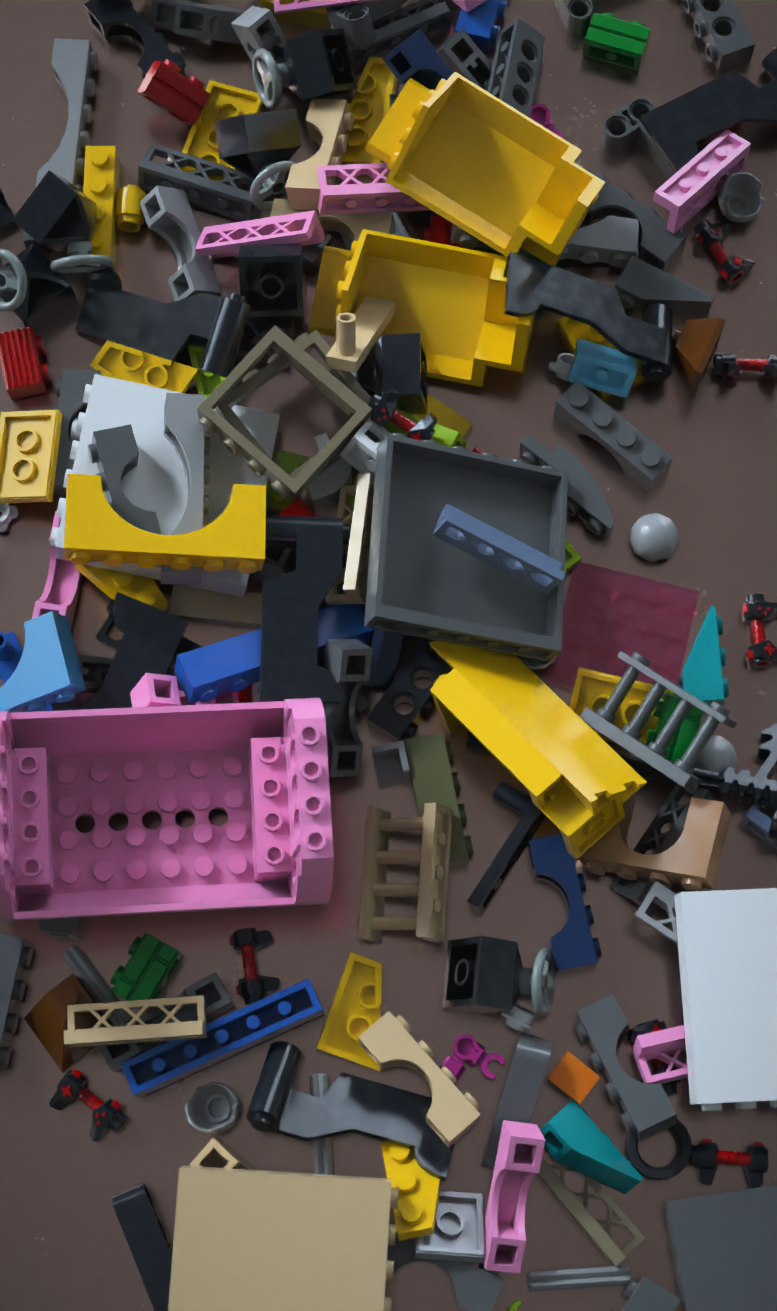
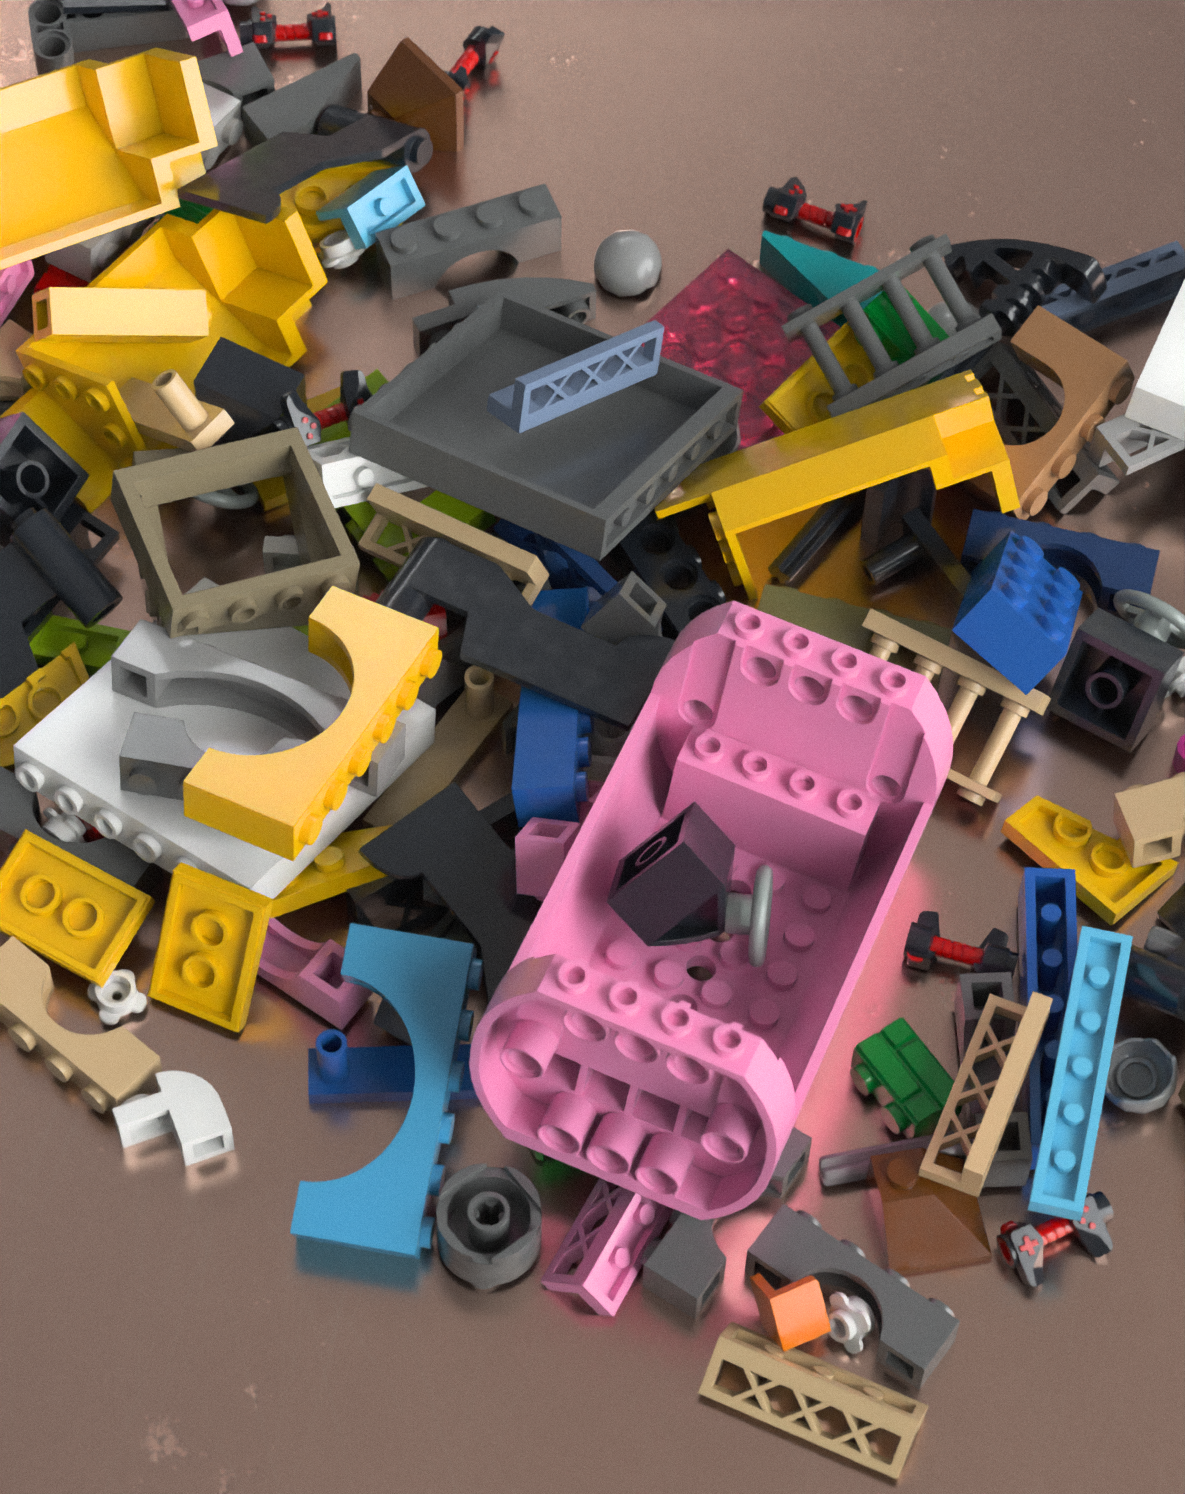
camera: 70 degrees left, 15 degrees down
none -> yellow brick [32,287,212,343]
none -> yellow tile [147,862,274,1033]
none -> black piece [607,801,773,967]
none -> blue brick [952,530,1083,695]
none -> medium azure plate [1028,926,1133,1221]

